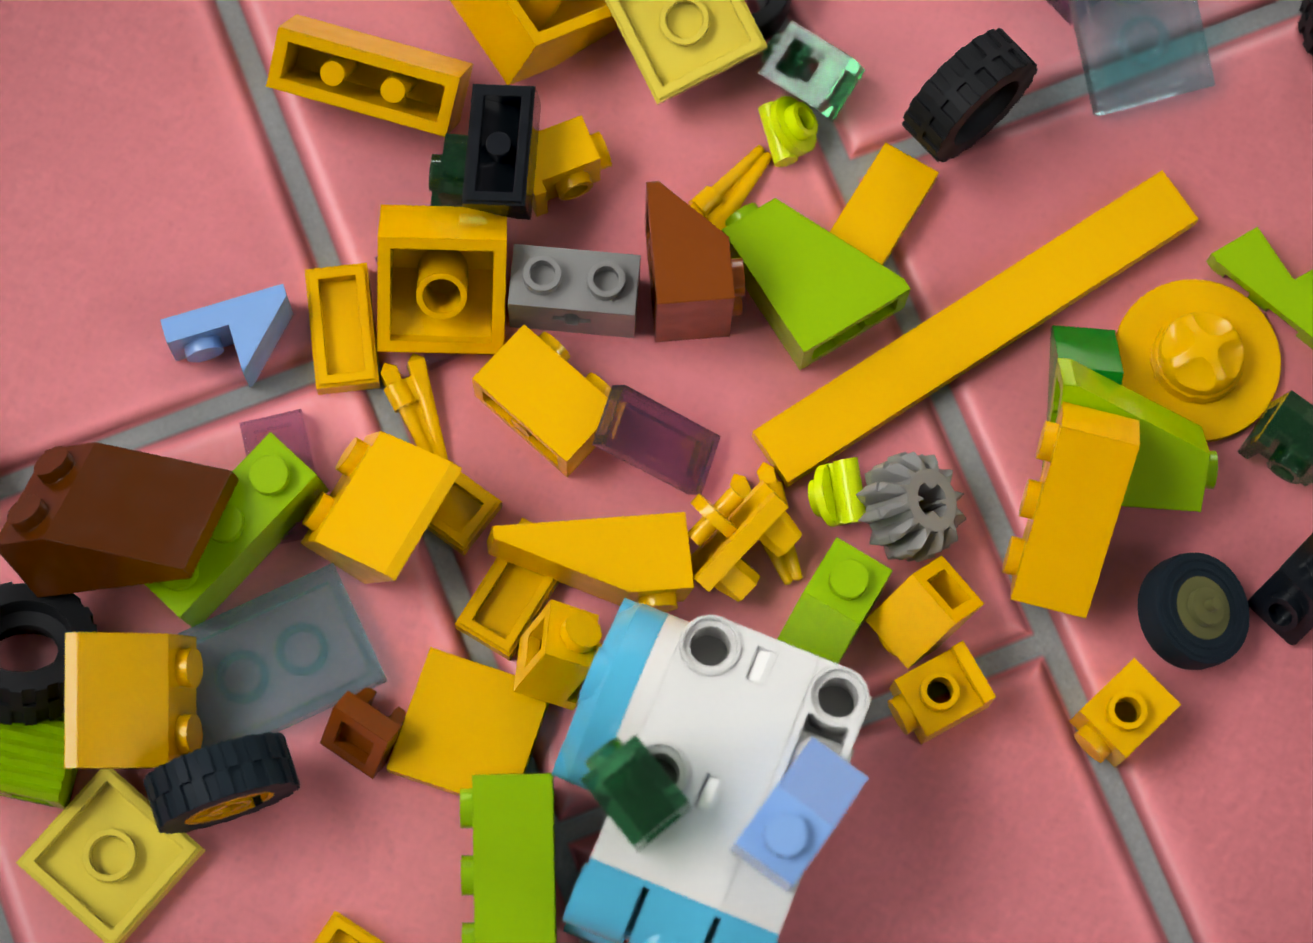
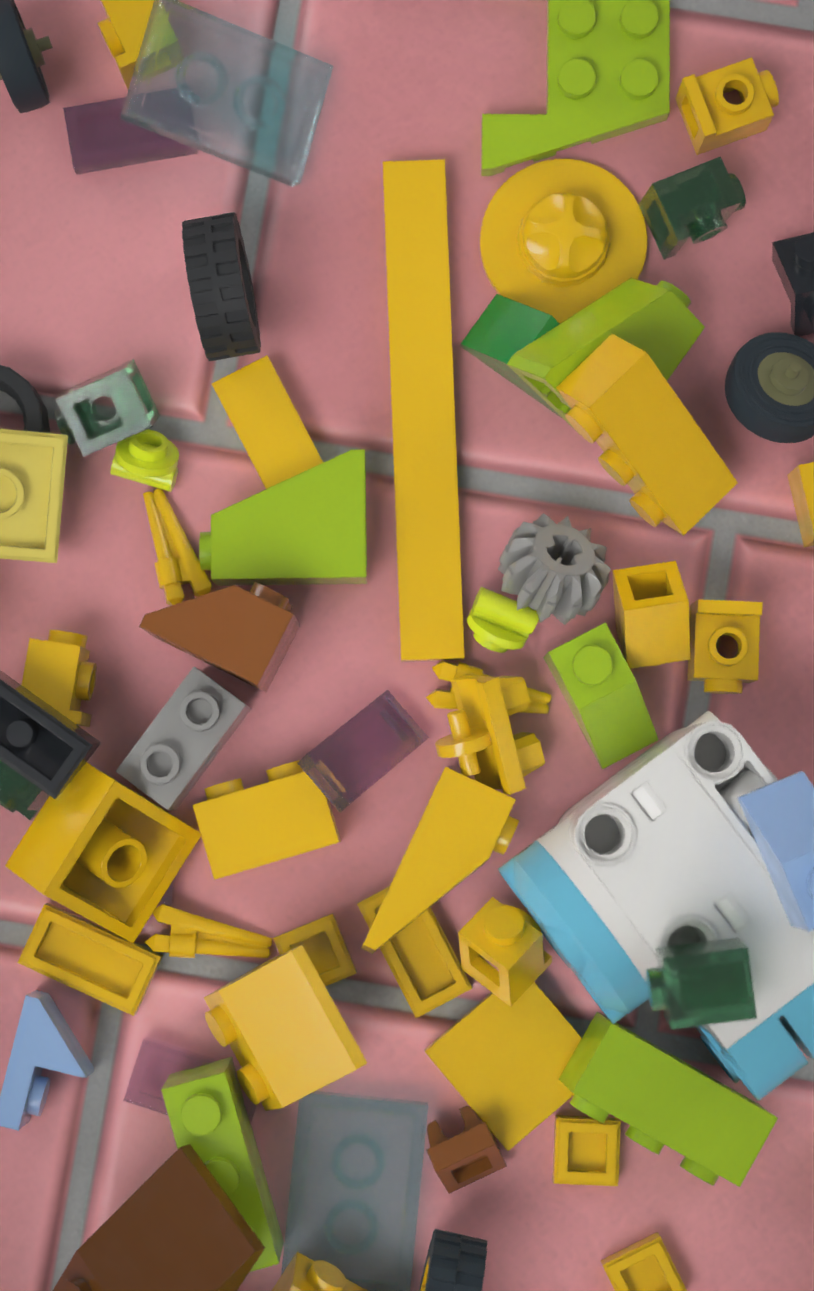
camera: 55 degrees left, 10 degrees up
none -> yellow tile [552,1115,621,1186]

